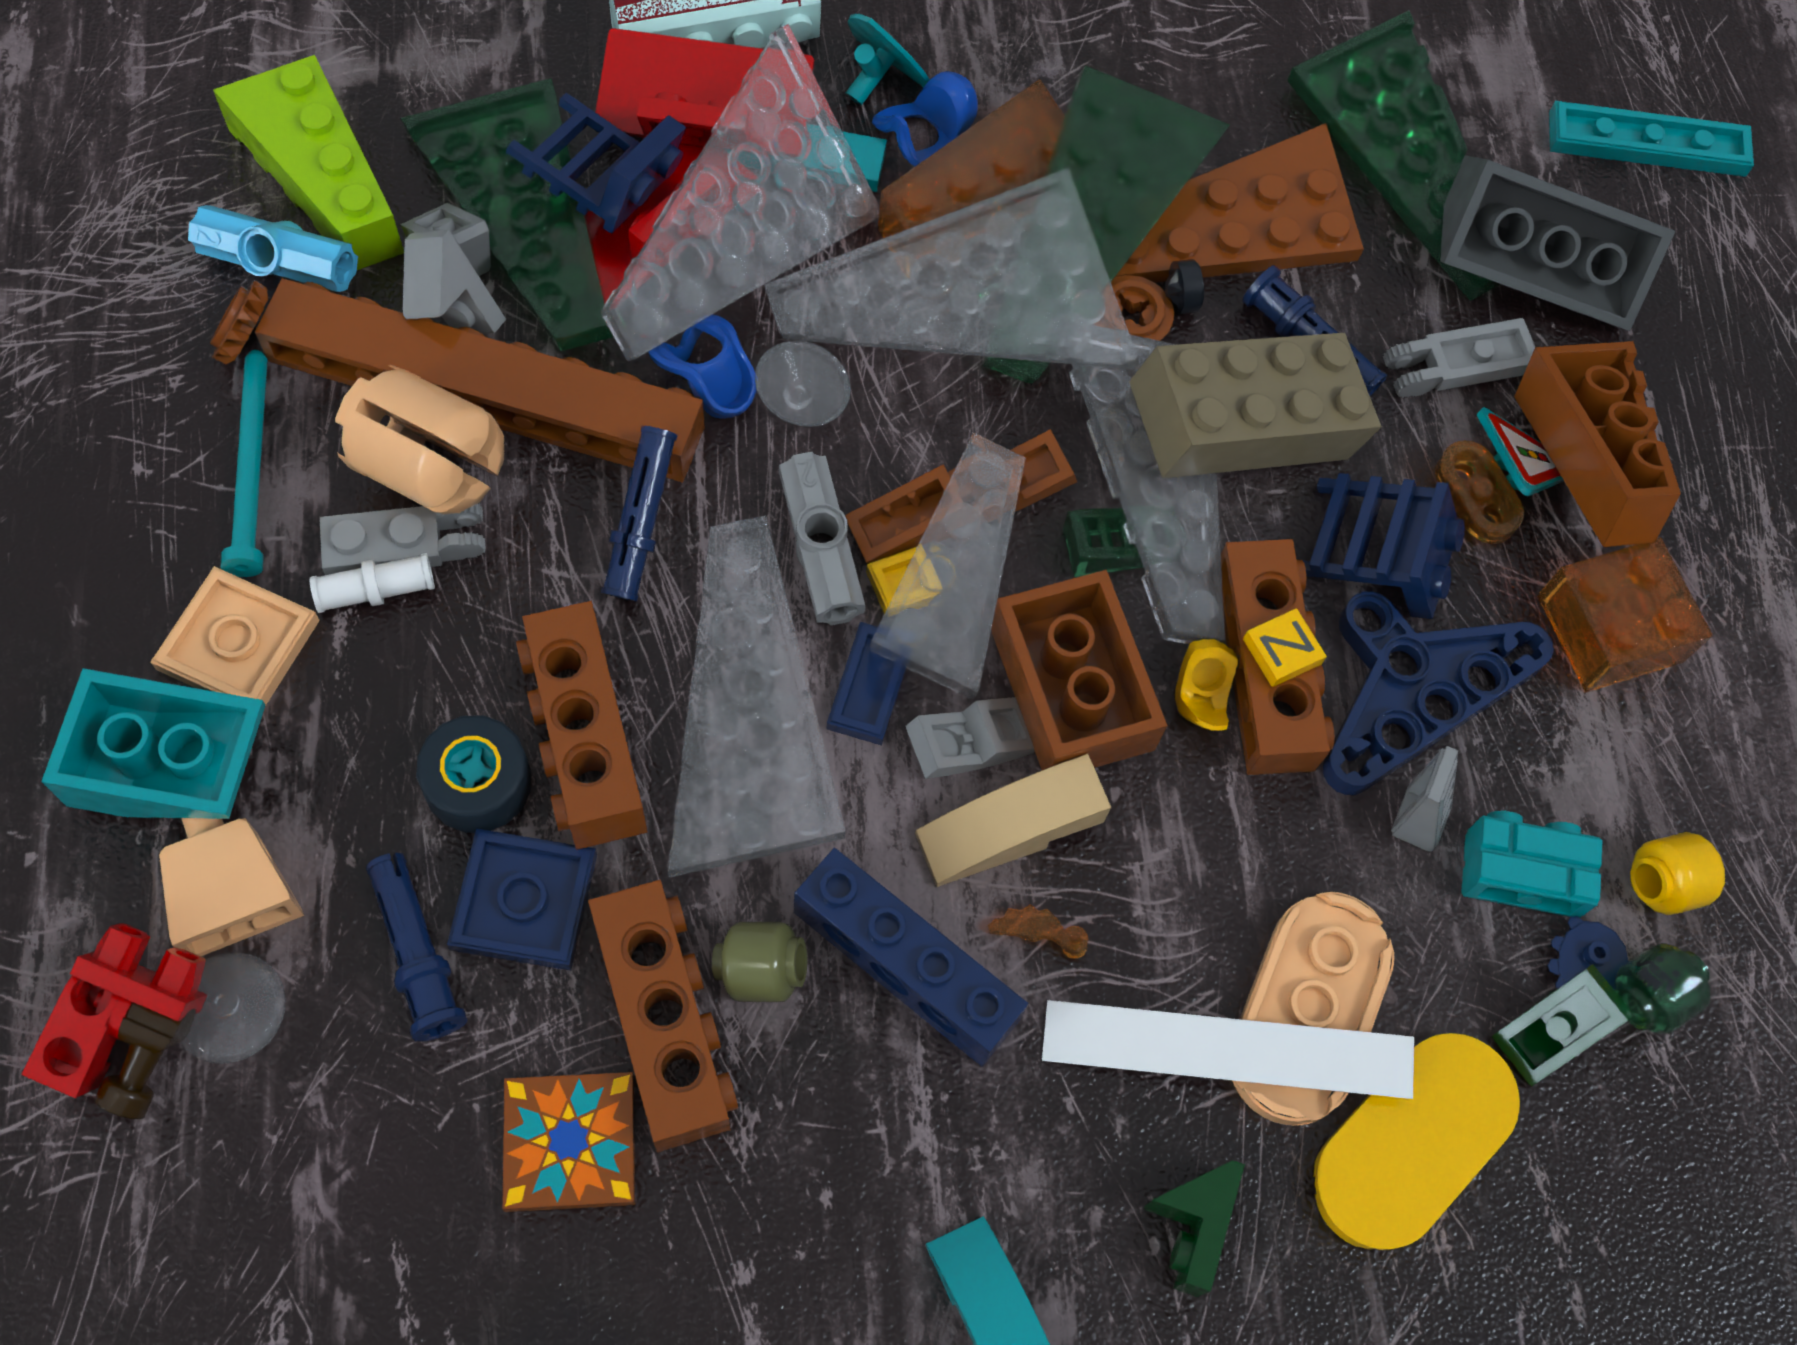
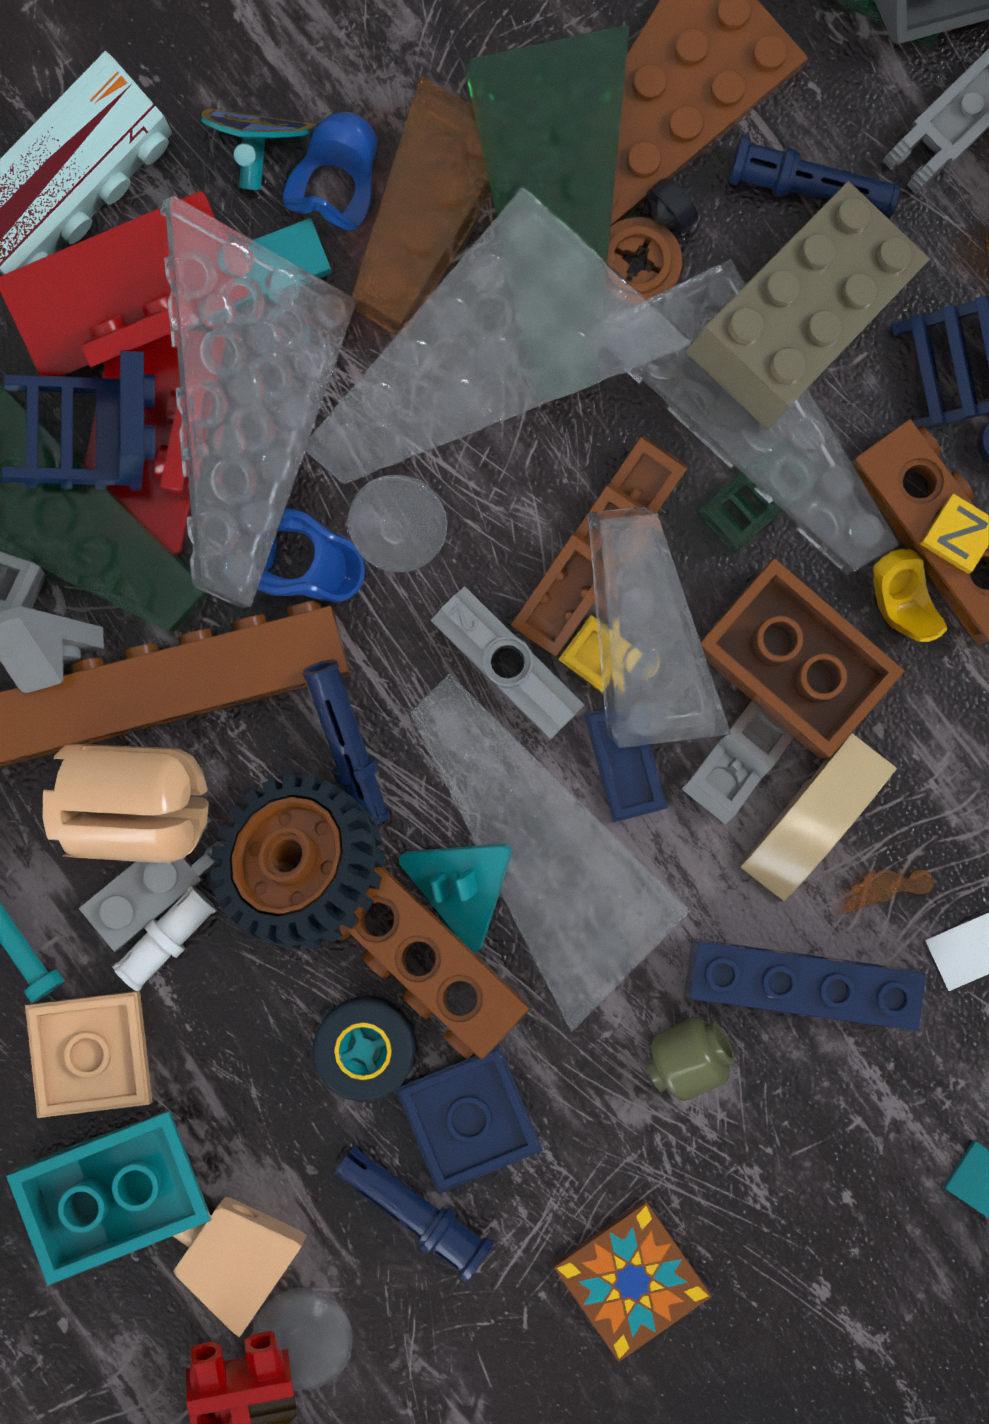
camera: 20 degrees left, 20 degrees up
dark orange brick [588,879,739,1153] -> none
none -> wheel [210,774,384,950]
none -> teal piece [399,843,512,953]

